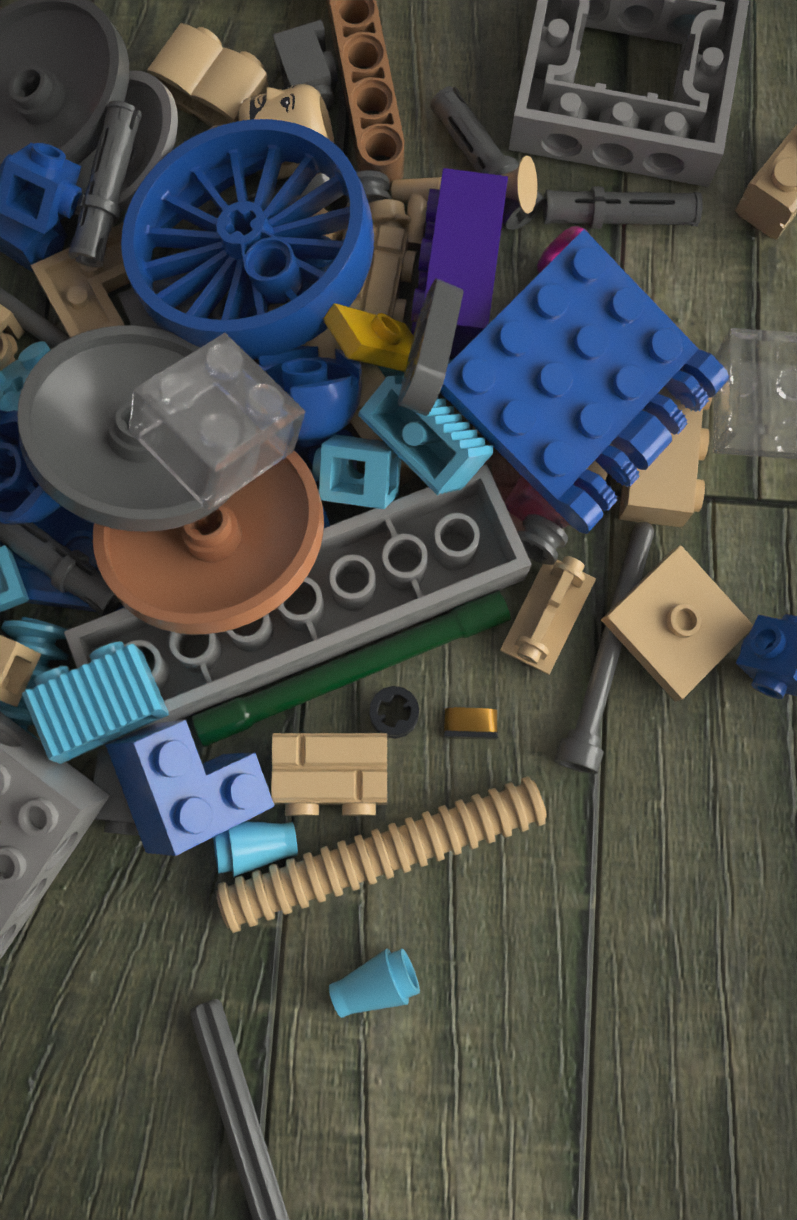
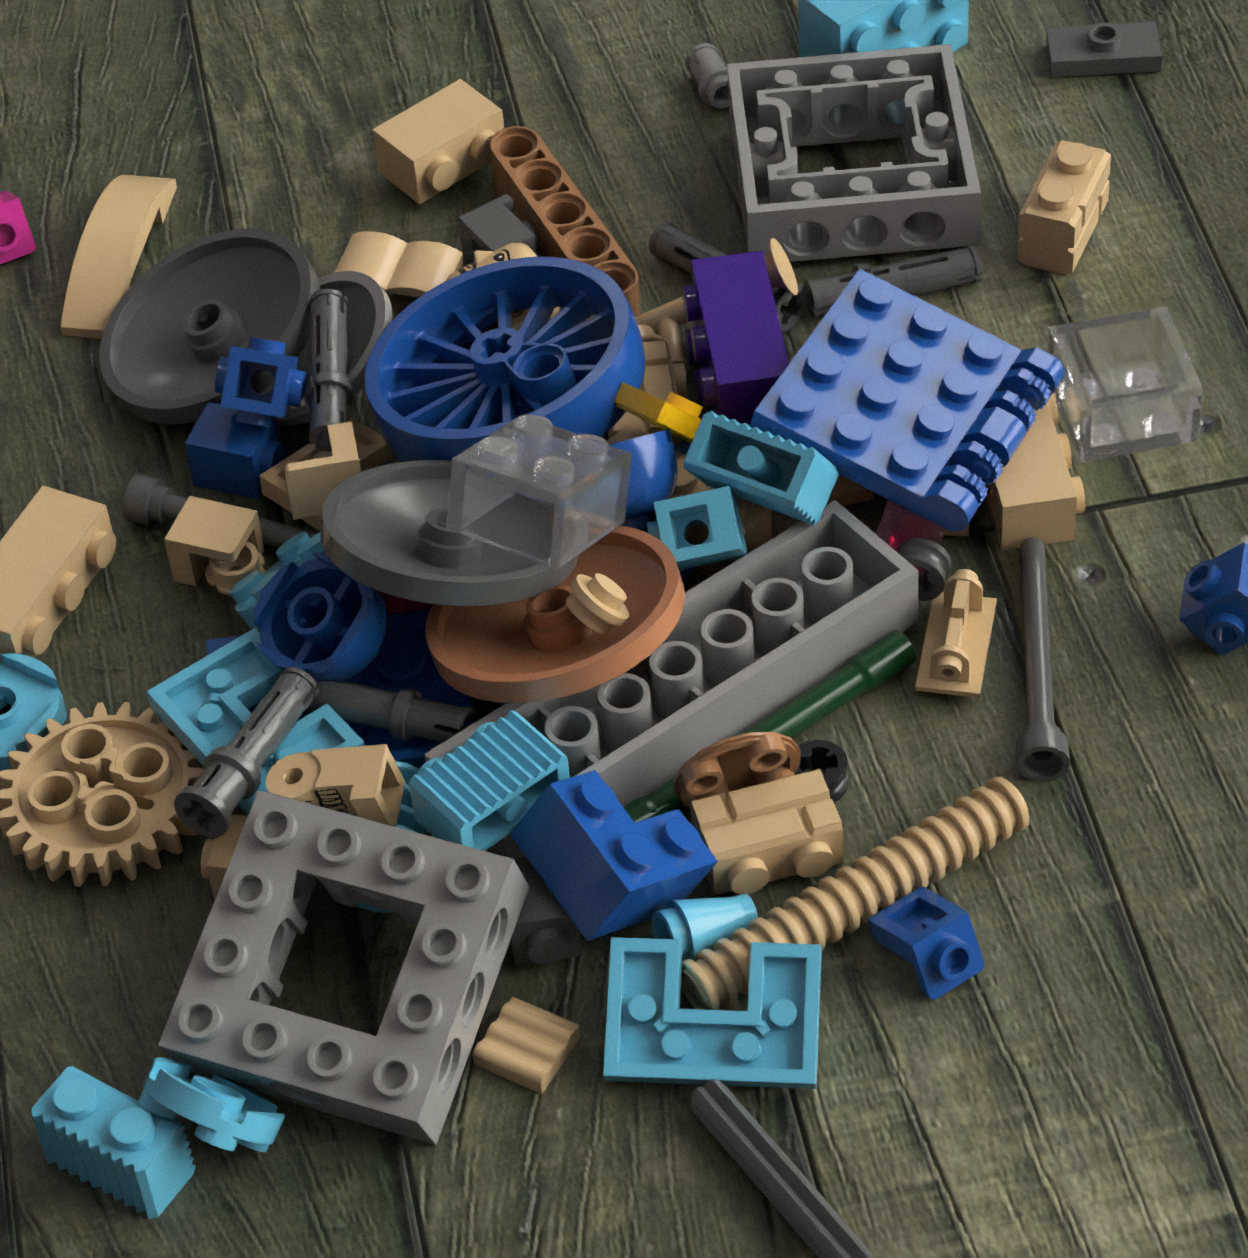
camera: 10 degrees left, 30 degrees down
medium azure cone [329,948,420,1018] -> none
dark grey beam [398,278,463,416] -> none
pearl gold piece [444,707,498,740] -> none
tan plate [601,545,753,701] -> none
none -> tan panel [284,421,361,520]
none -> tan piece [473,997,581,1094]
none -> tan plate [566,573,629,634]
none -> medium azure plate [603,937,822,1089]
none -> medium nougat dish [673,732,801,808]
none -> blue bracket [868,886,985,1000]

